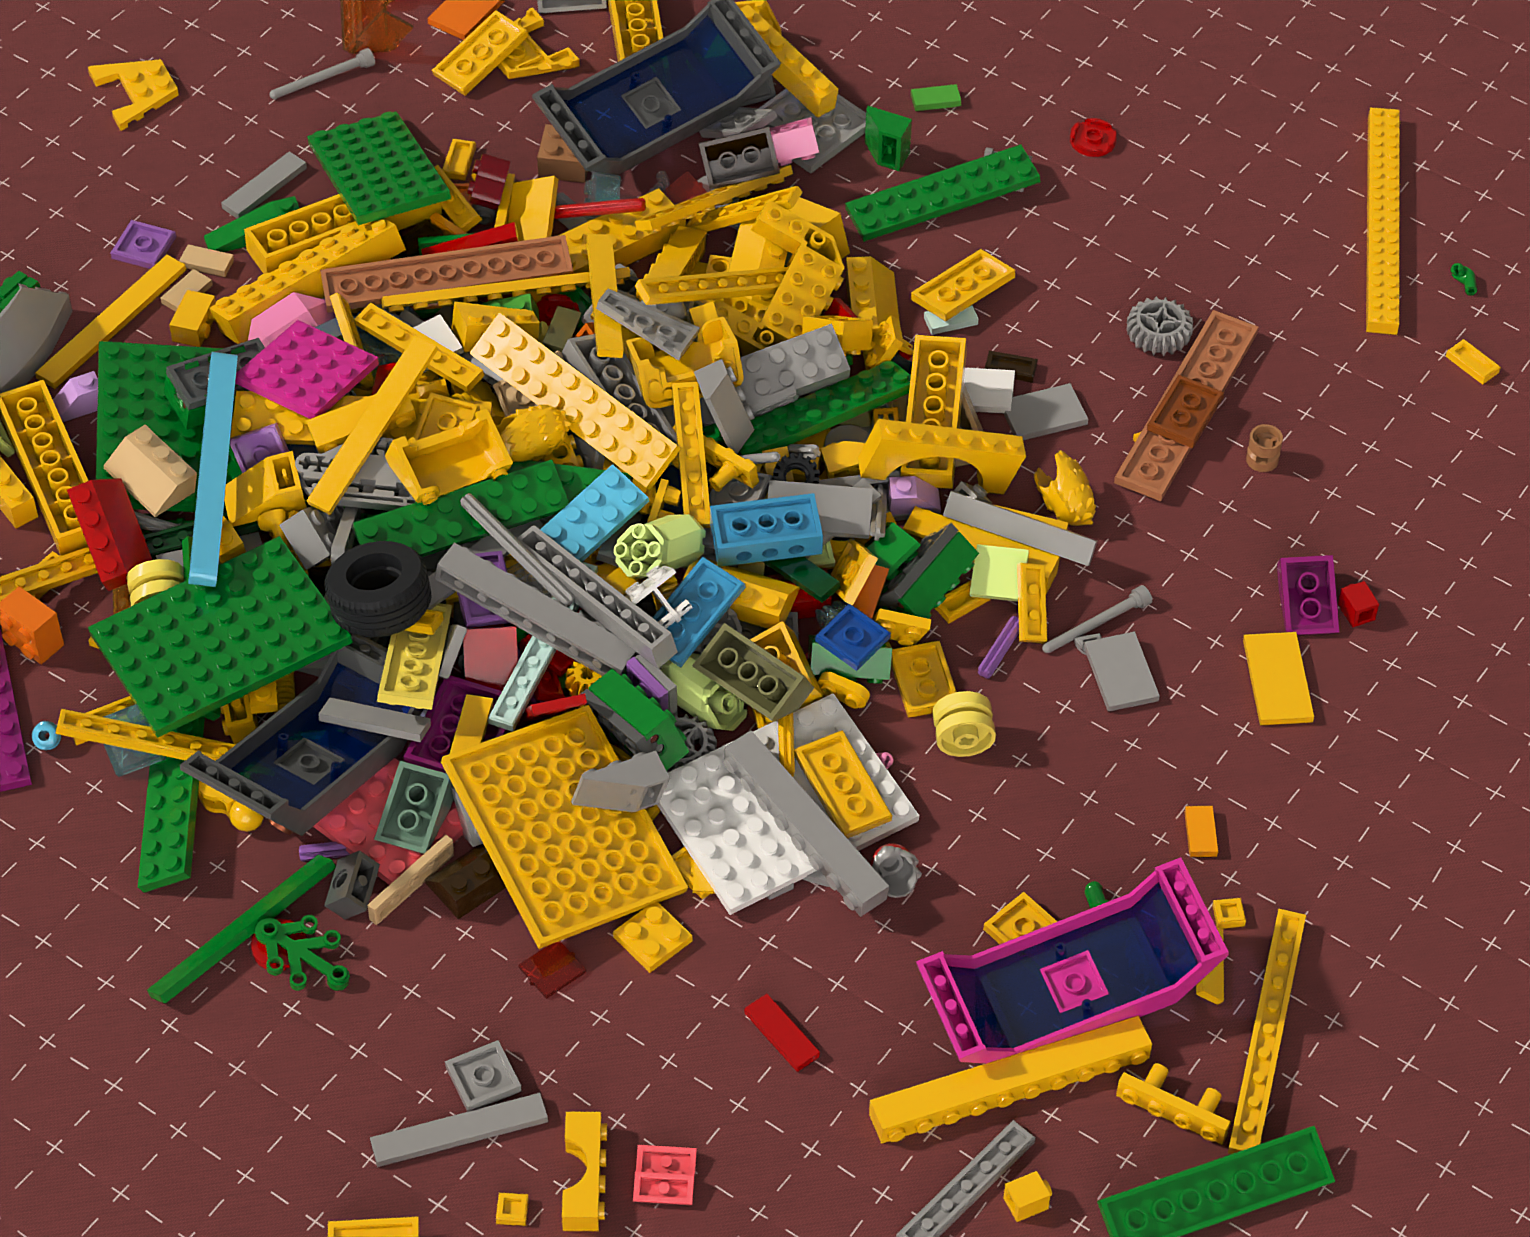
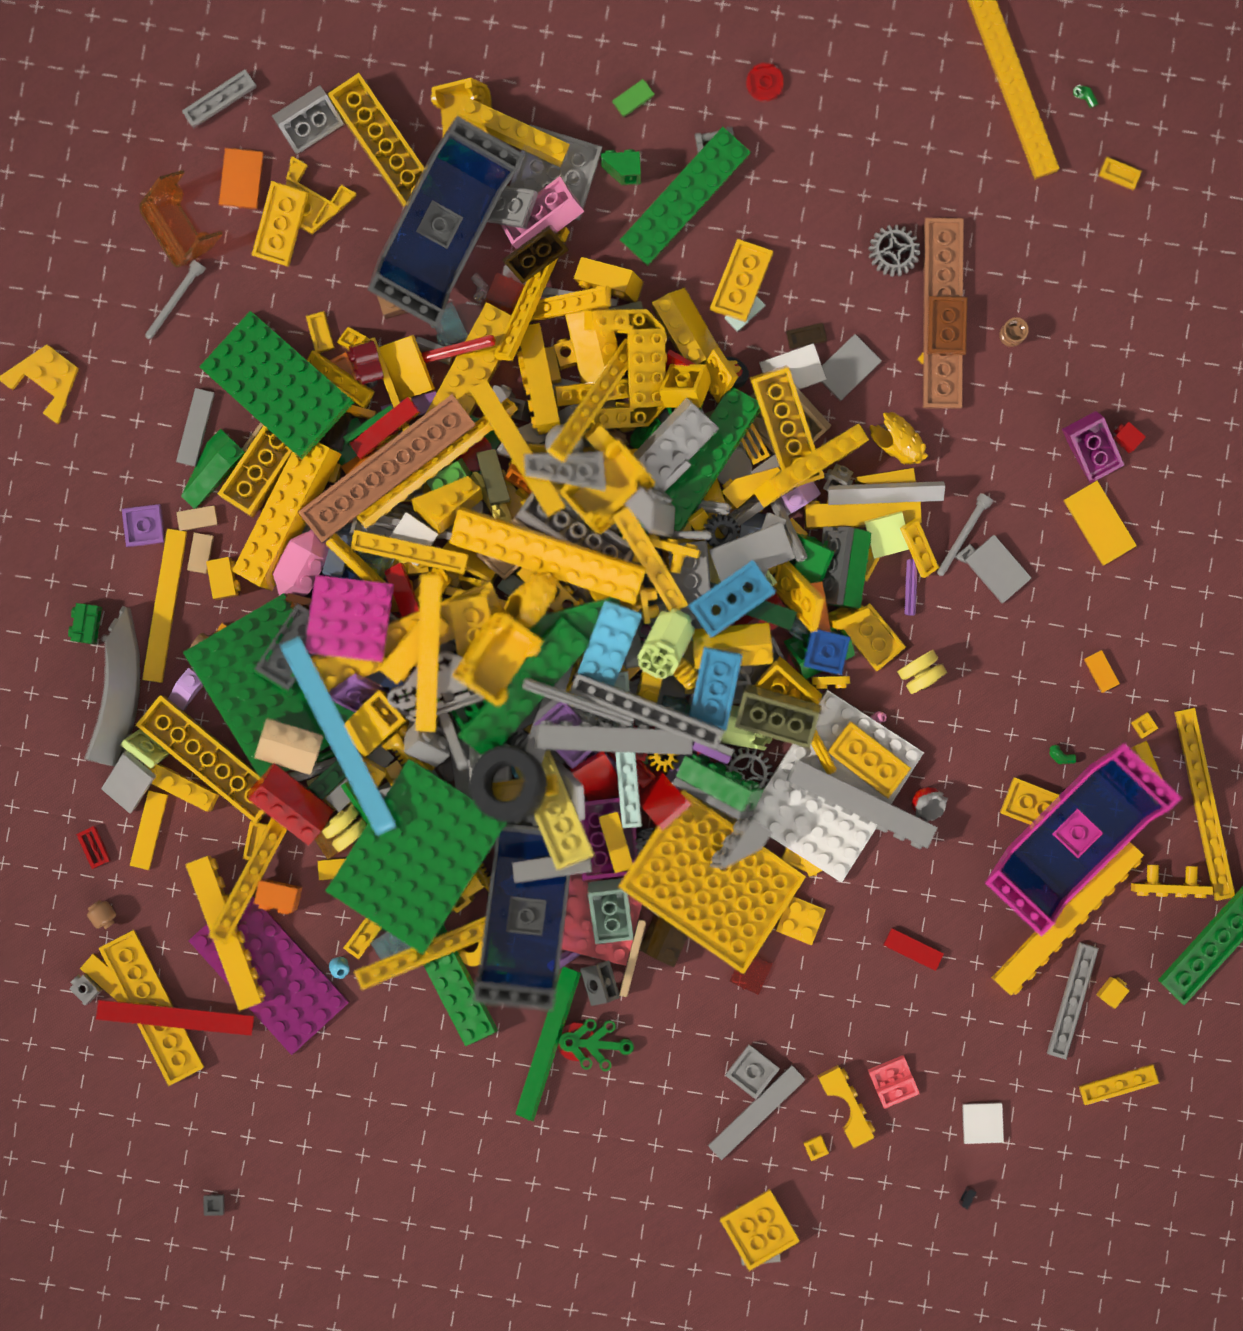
camera: 25 degrees left, 35 degrees up
white plate [625,565,693,628] -> none

